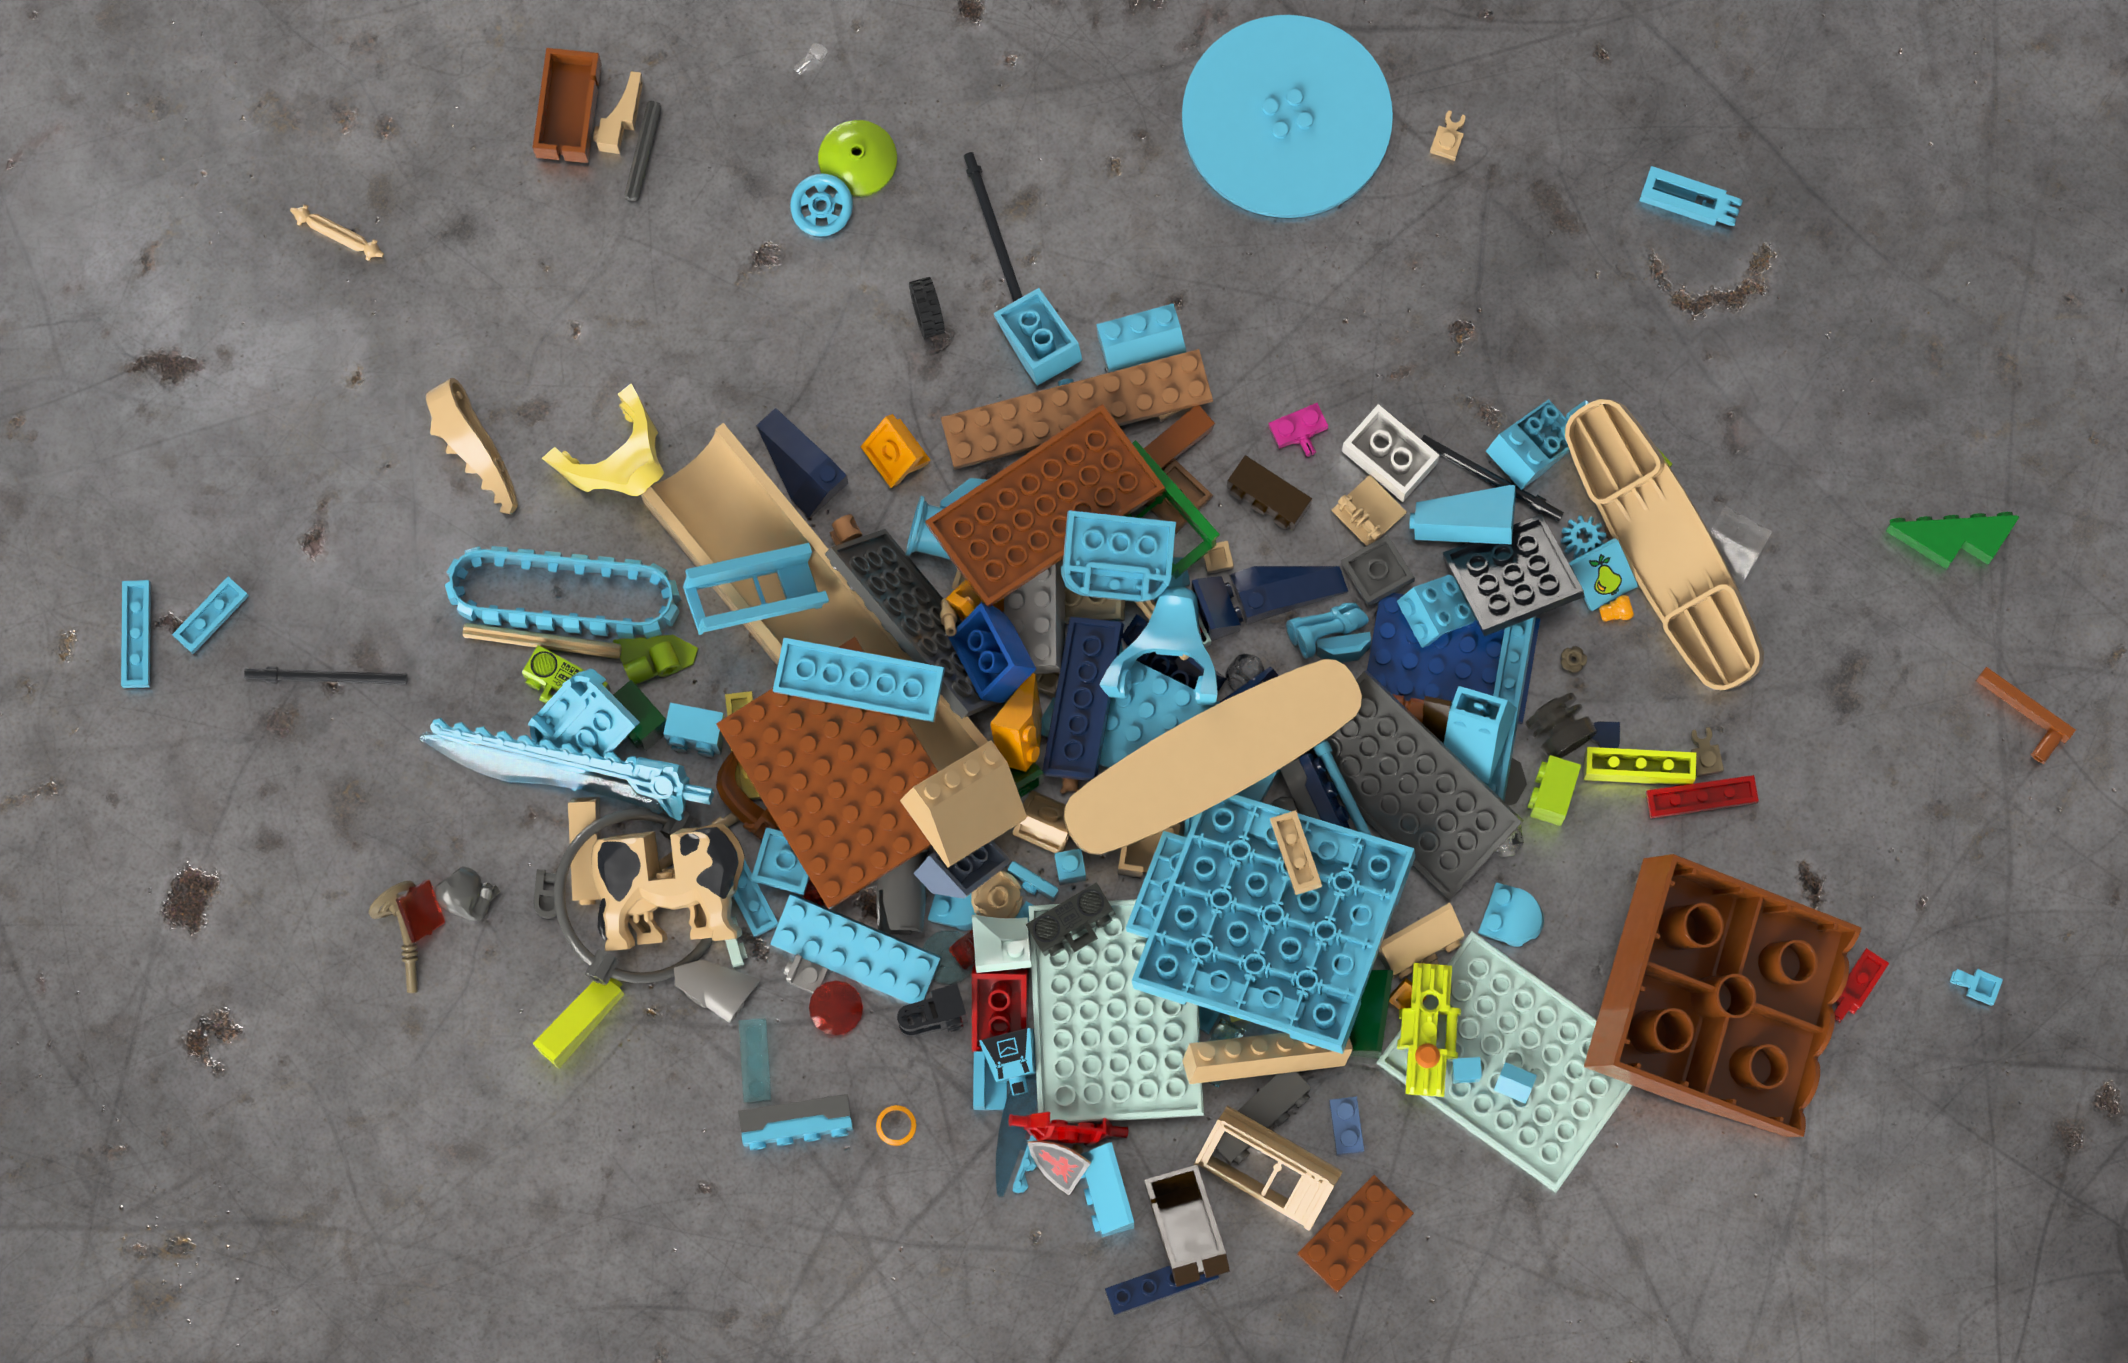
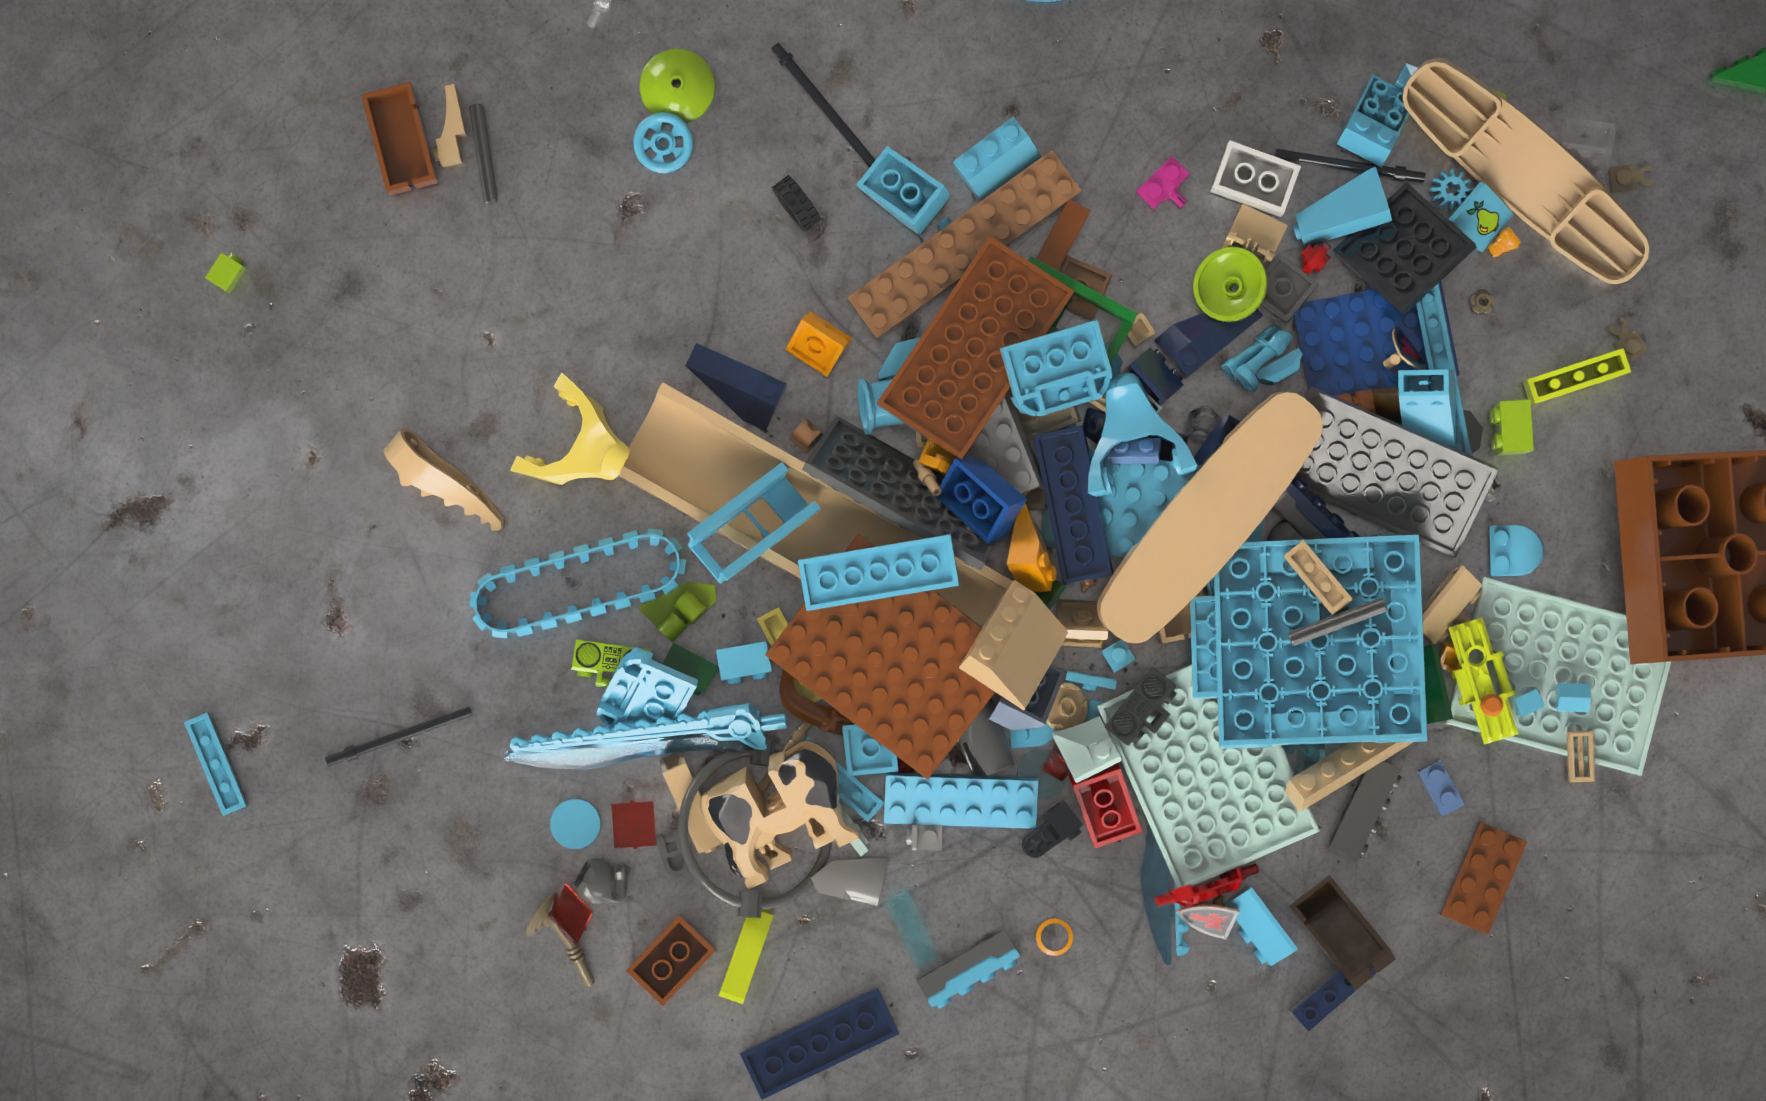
camera: 30 degrees left, 10 degrees up
medium azure plate [172,577,249,654] -> none
tan wheel [290,204,384,260] -> none
tan axle [463,623,622,659] -> none
clear red dish [809,980,863,1035] -> none
medium azure panel [973,1051,1007,1110] -> none
torso [979,1028,1036,1096] -> none
tan piece [1194,1105,1343,1231] -> none
dark brown brick [1227,455,1312,531] -> none
medium azure bar [1313,740,1371,835] -> none
medium azure bracket [1397,575,1475,648] -> none
clear smoke wheel [1525,693,1598,758] -> none
dark blue tile [1588,721,1620,748] -> none
red plate [1646,775,1759,819] -> none
none -> lime brick [205,252,246,294]
none -> medium azure tile [550,799,601,849]
none -> clear red piece [611,800,656,849]
none -> dark orange brick [626,914,717,1006]
none -> dark blue plate [740,987,900,1100]
none -> medium blue plate [1108,438,1161,464]
none -> lime dish [1193,247,1268,322]
none -> dark grey axle [1288,598,1387,646]
none -> red plate [1301,242,1332,275]
none -> shield [1383,326,1428,370]
none -> tan tile [1566,731,1595,782]
none -> dark tan plate [1608,164,1654,193]

